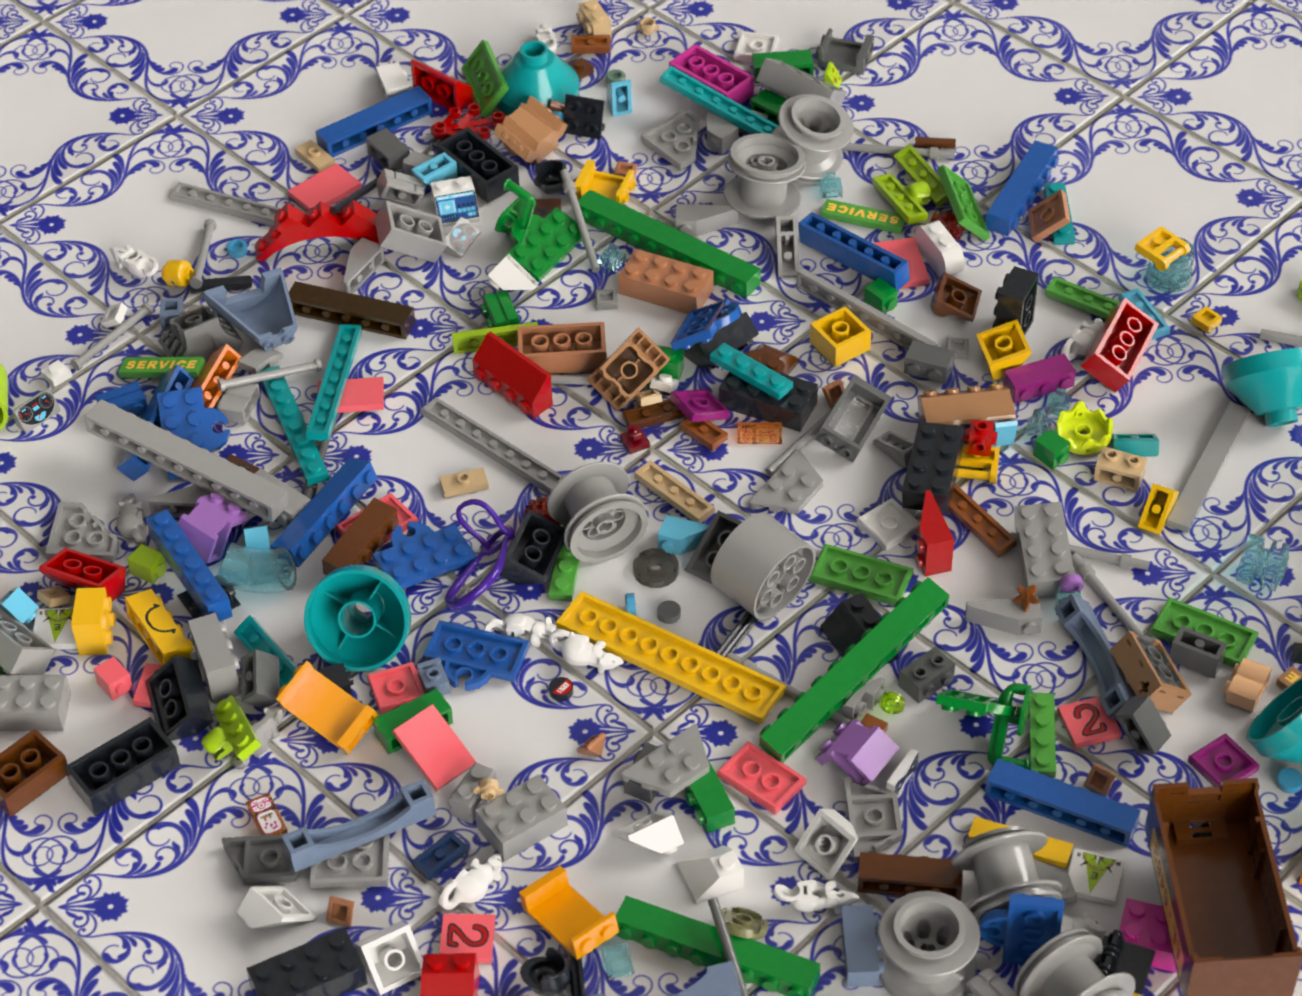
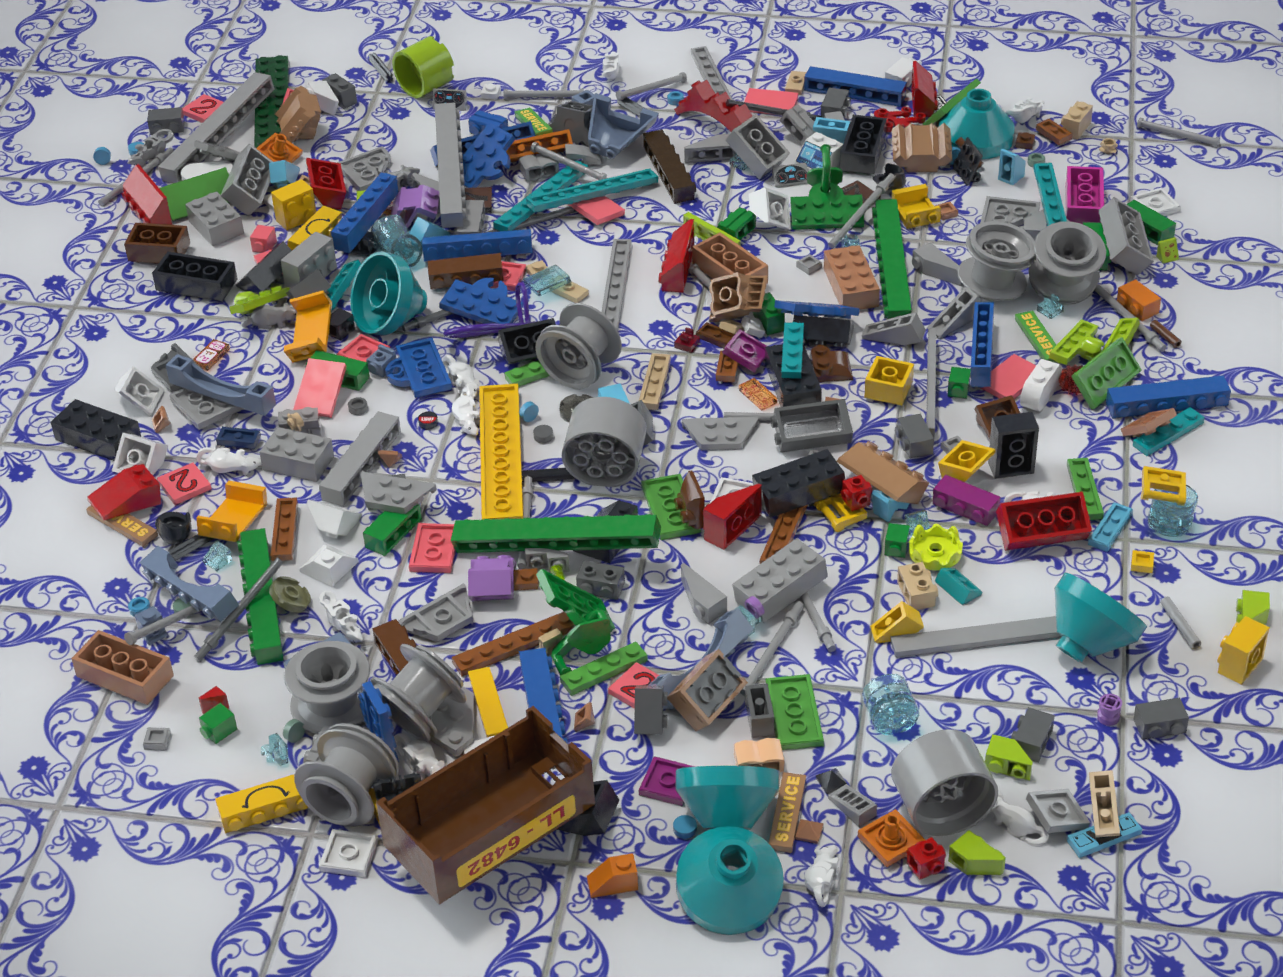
camera: 55 degrees right, 5 degrees down
white plate [100,303,128,328] -> none
yellow head [161,260,194,287] -> none
white slope [794,809,858,881] -> none
dark grey panel [816,28,874,75] -> none
white tile [886,748,919,796] -> none
dark orange plant [1012,585,1040,612] -> none
clear light blue tile [1045,388,1072,416] -> none
none -> dark orange plate [271,497,298,561]
none -> light grey brick [319,411,401,506]
none -> dark grey tile [348,397,368,415]
none -> dark orange plate [452,612,576,677]
none -> clear light blue tile [523,264,571,296]
none -> tan plate [526,260,550,281]
none -> tan plate [538,628,562,656]
none -> reddish brown slope [674,470,705,529]
none -> clear light blue plate [730,154,748,171]
none -> light grey slope [862,312,926,346]
none -> orange brick [1117,279,1161,321]

